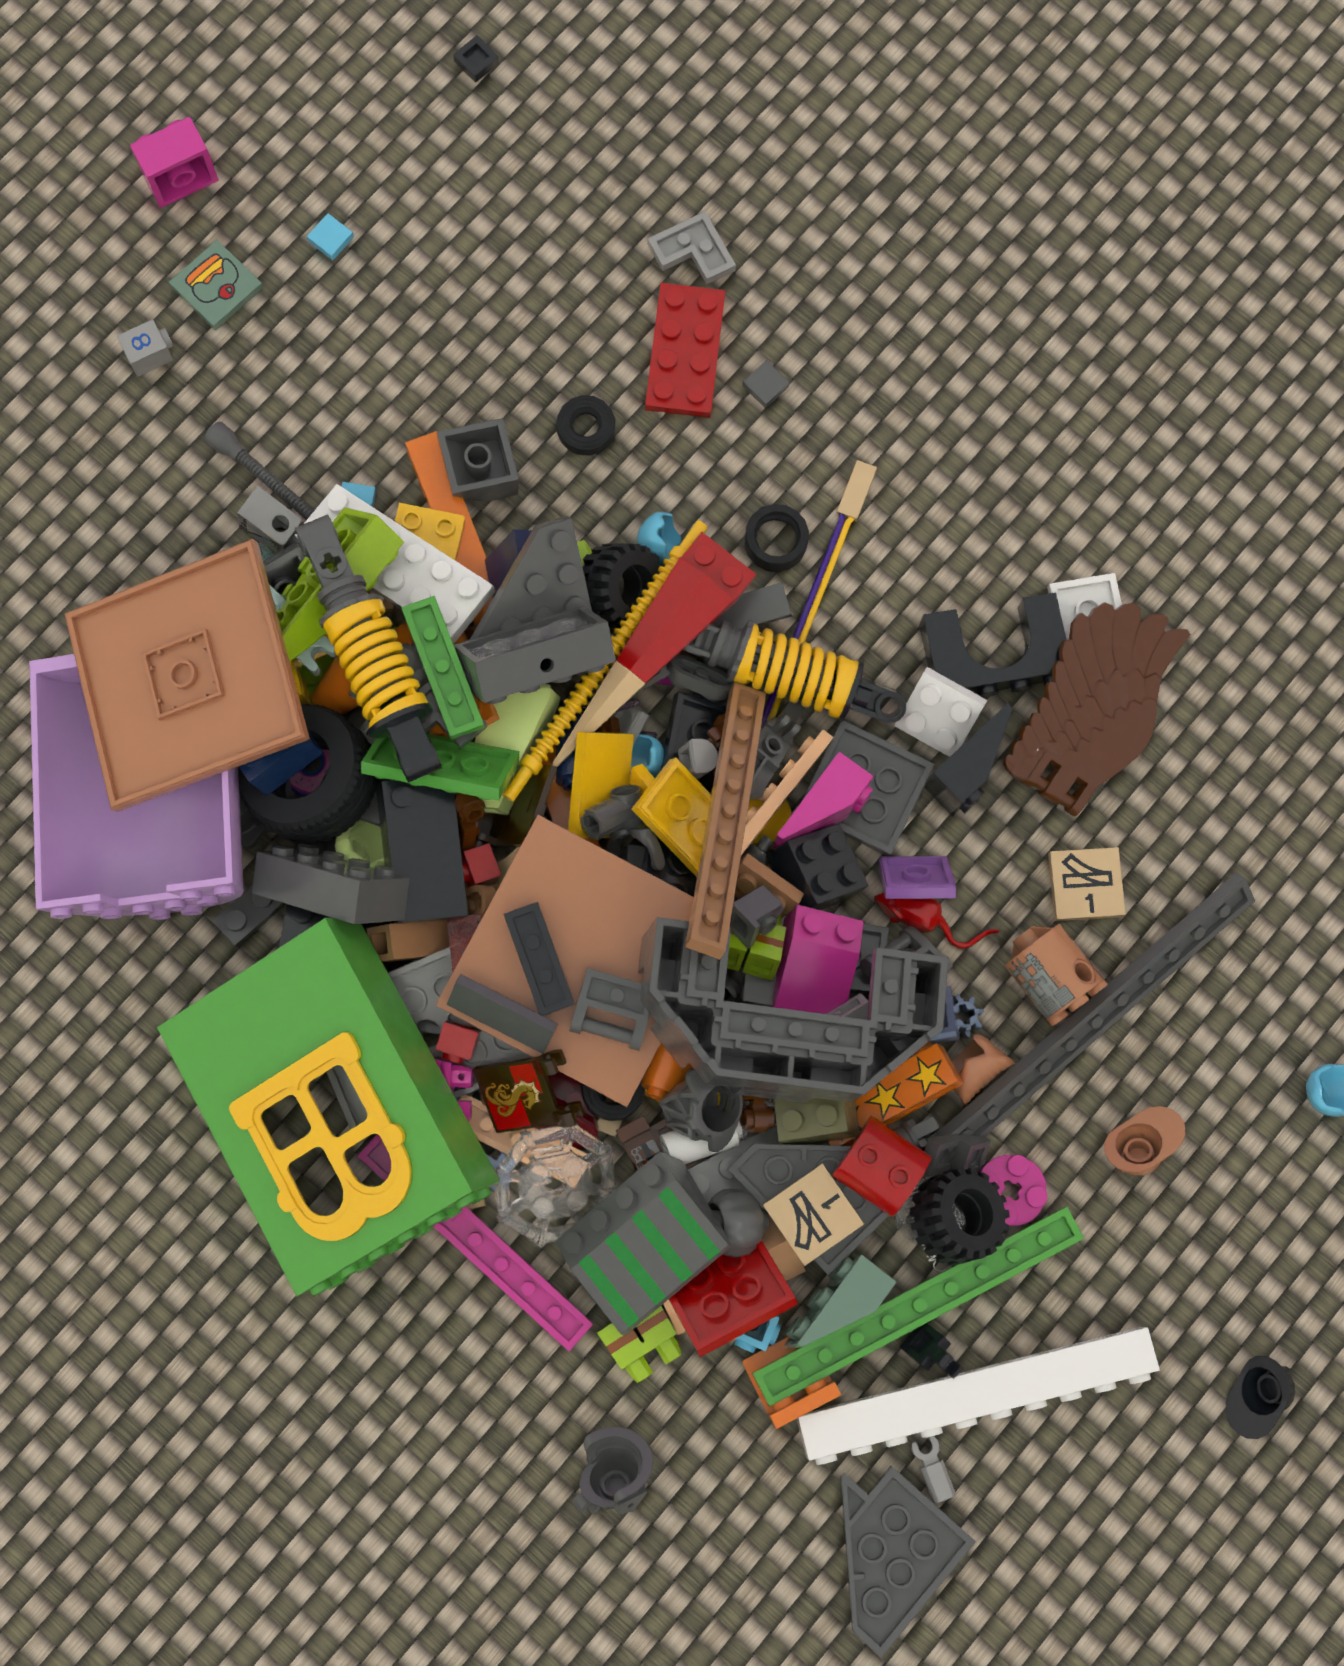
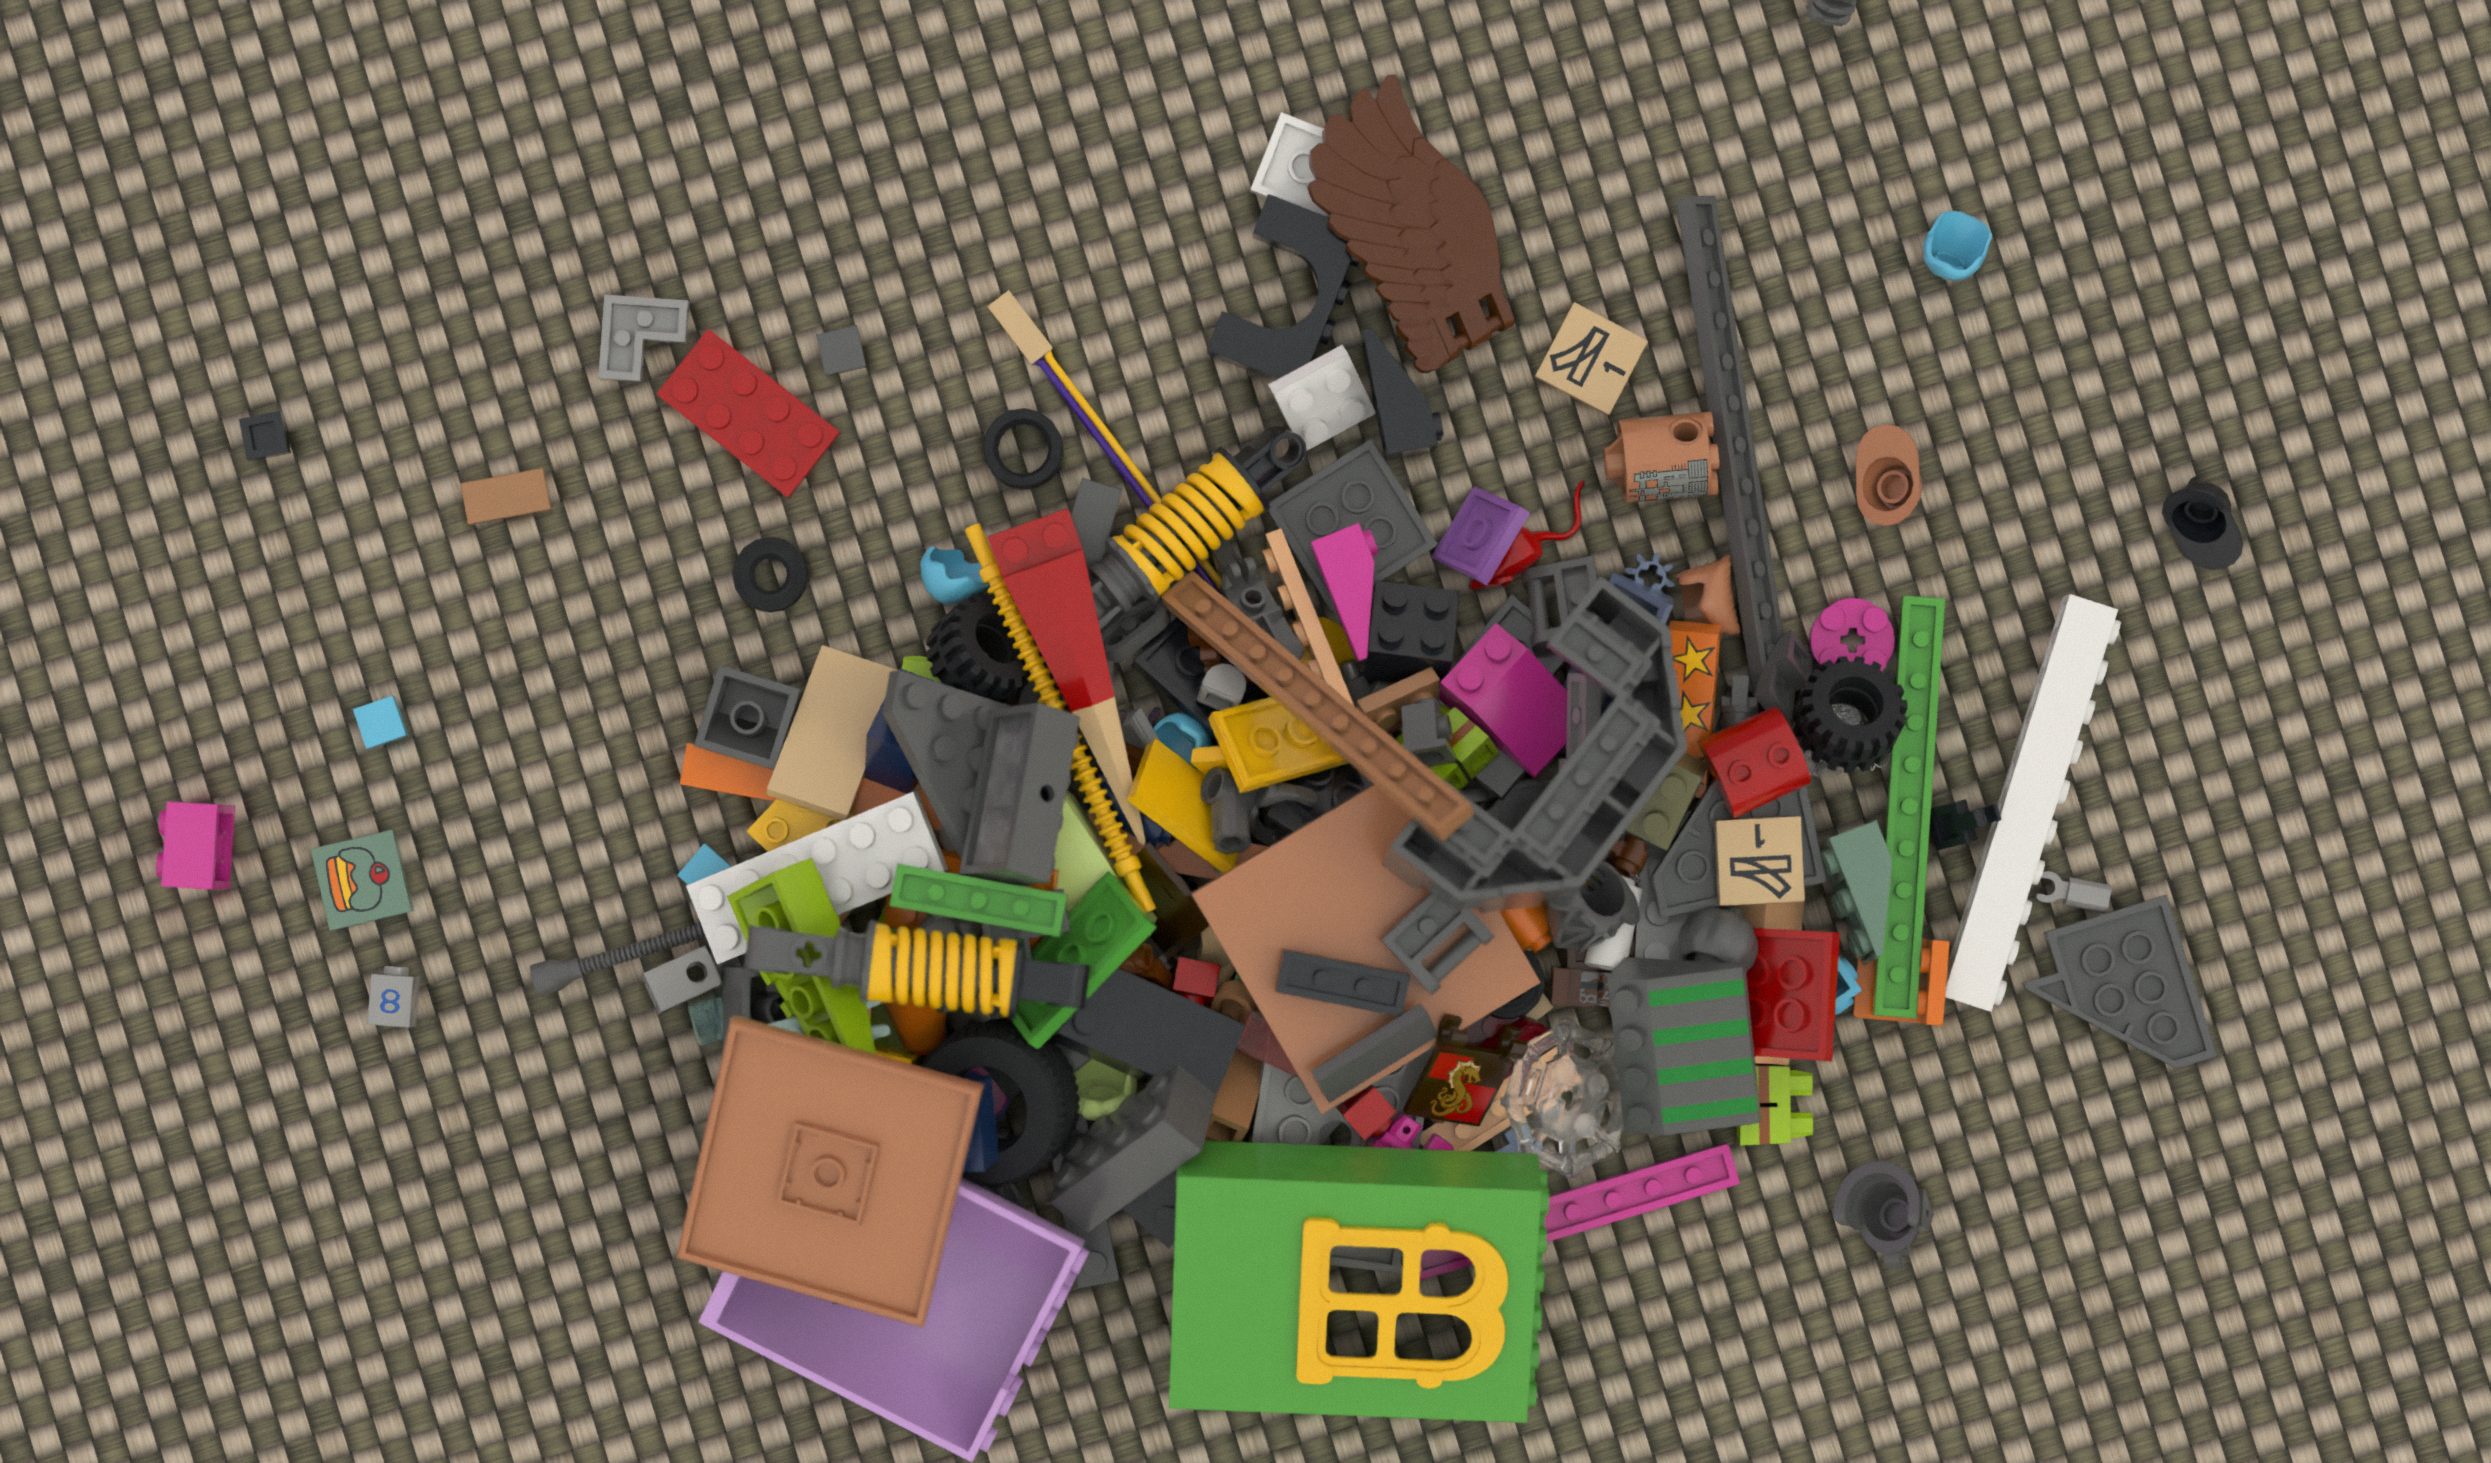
camera: 50 degrees left, 10 degrees up
none -> medium nougat tile [460,468,552,525]
none -> tan tile [766,645,897,821]

